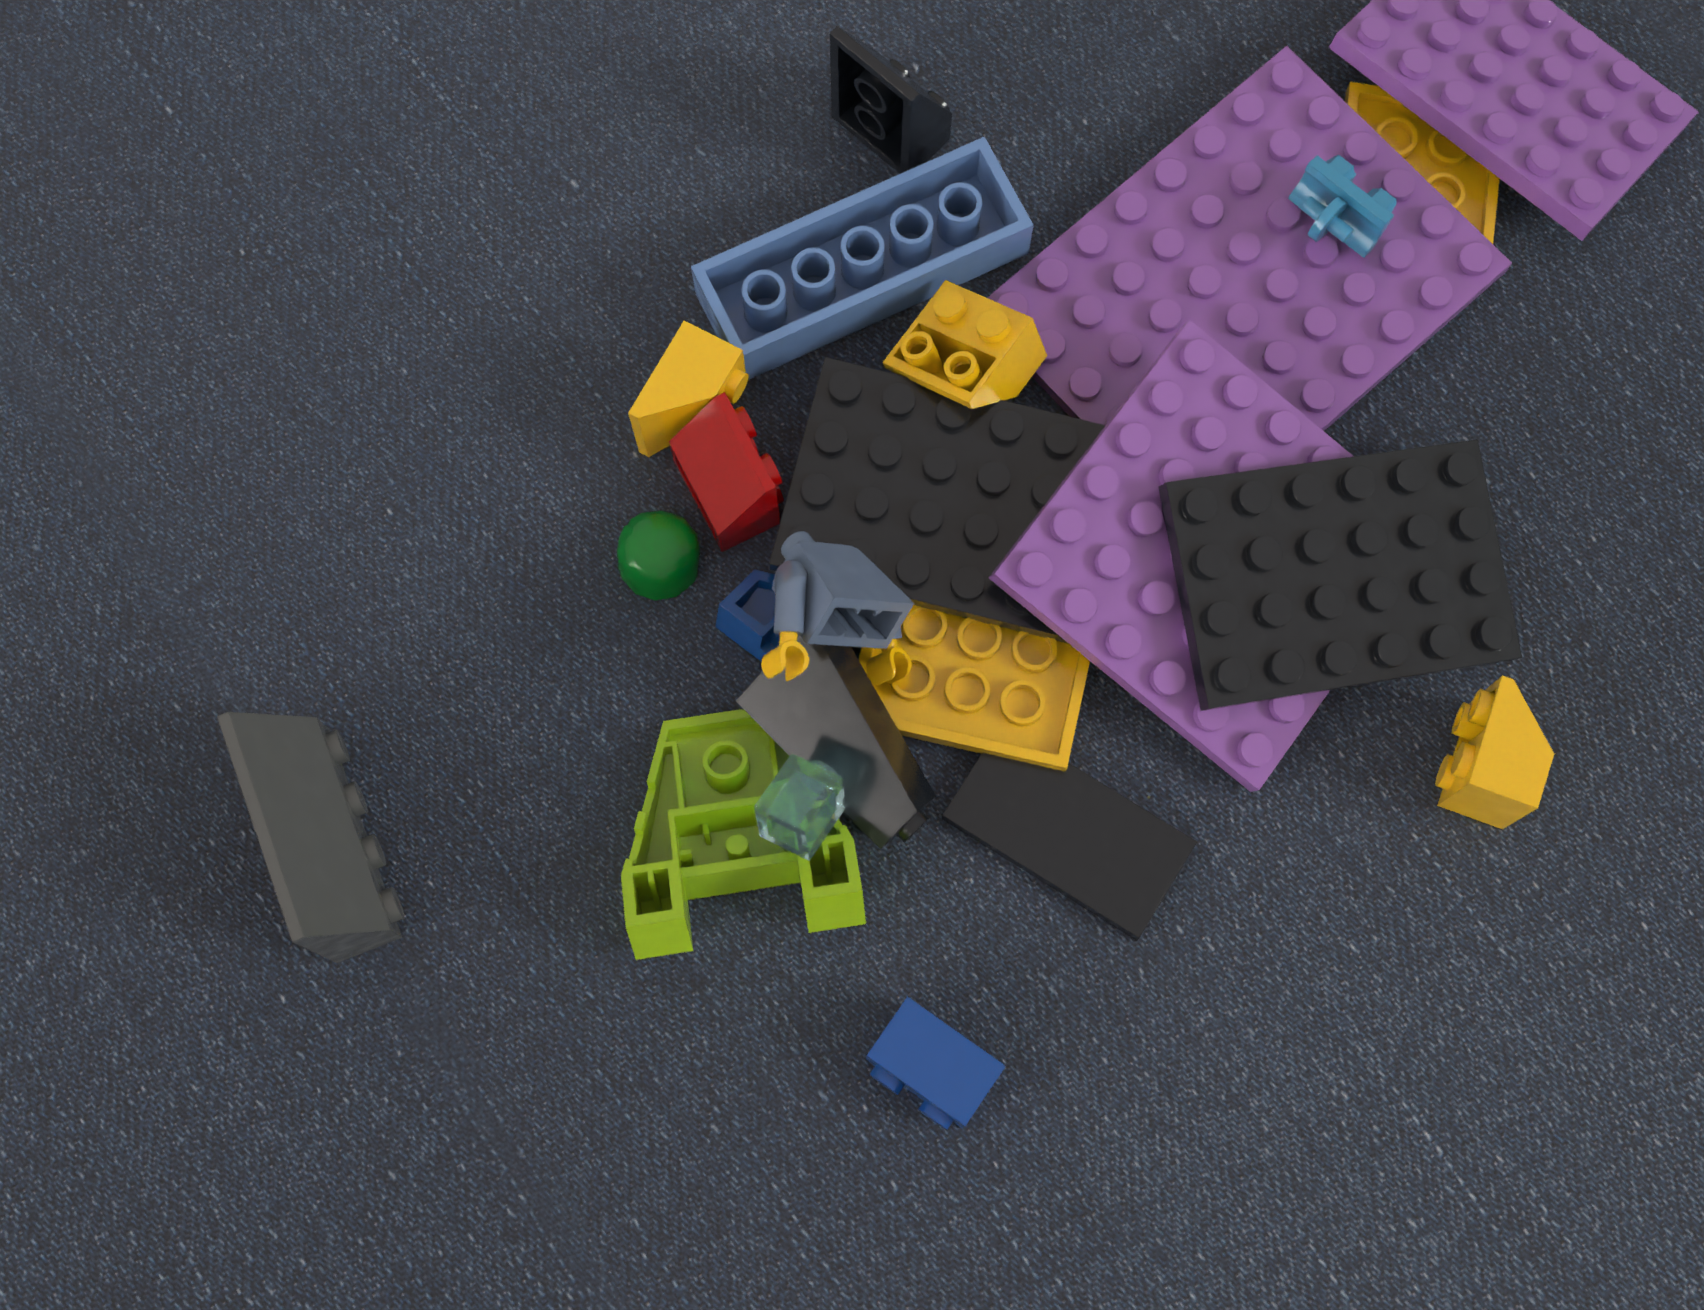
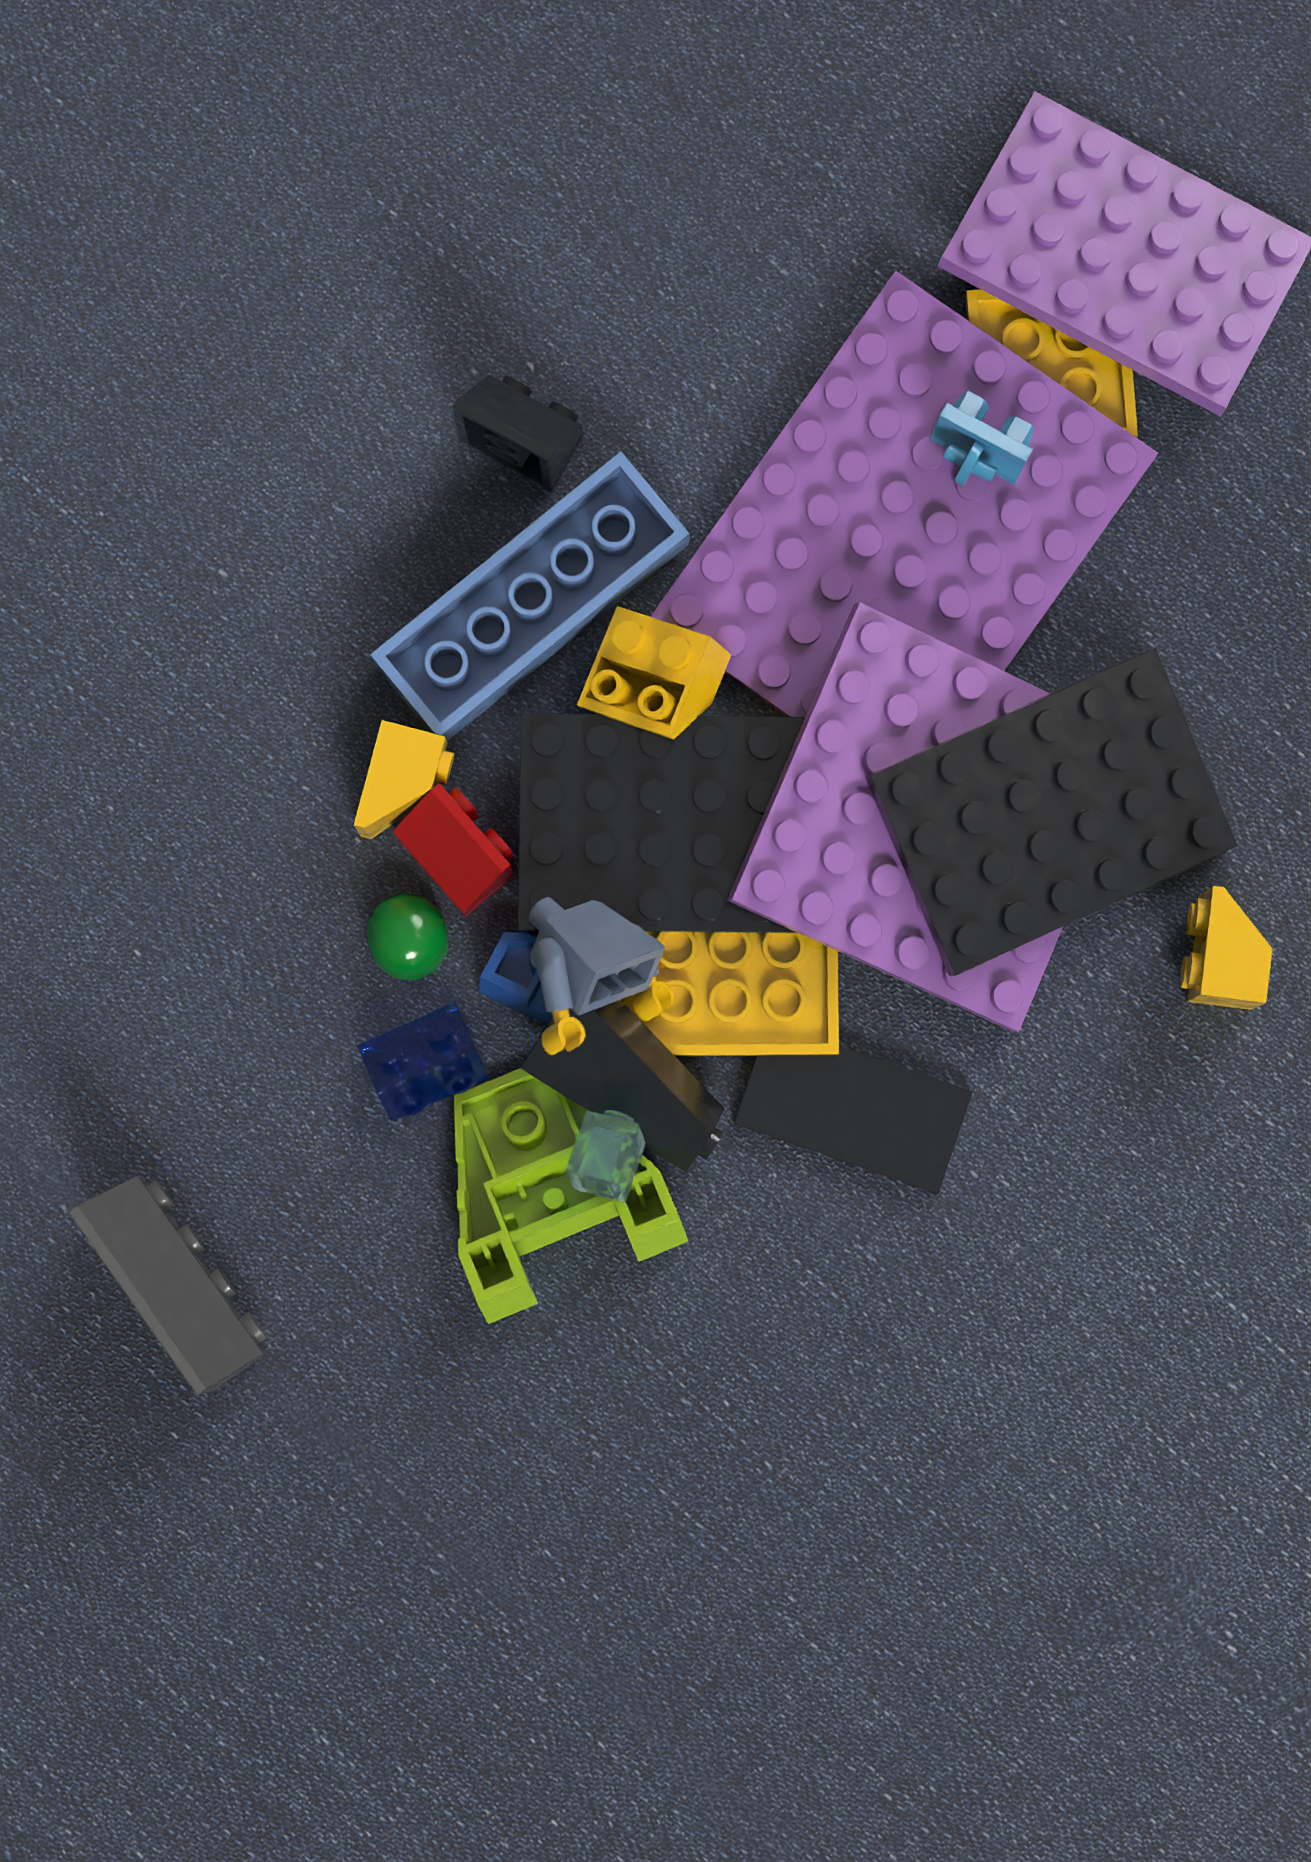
camera: 15 degrees left, 10 degrees up
blue brick [866,996,1006,1130] -> none
none -> clear blue bracket [357,1002,488,1120]

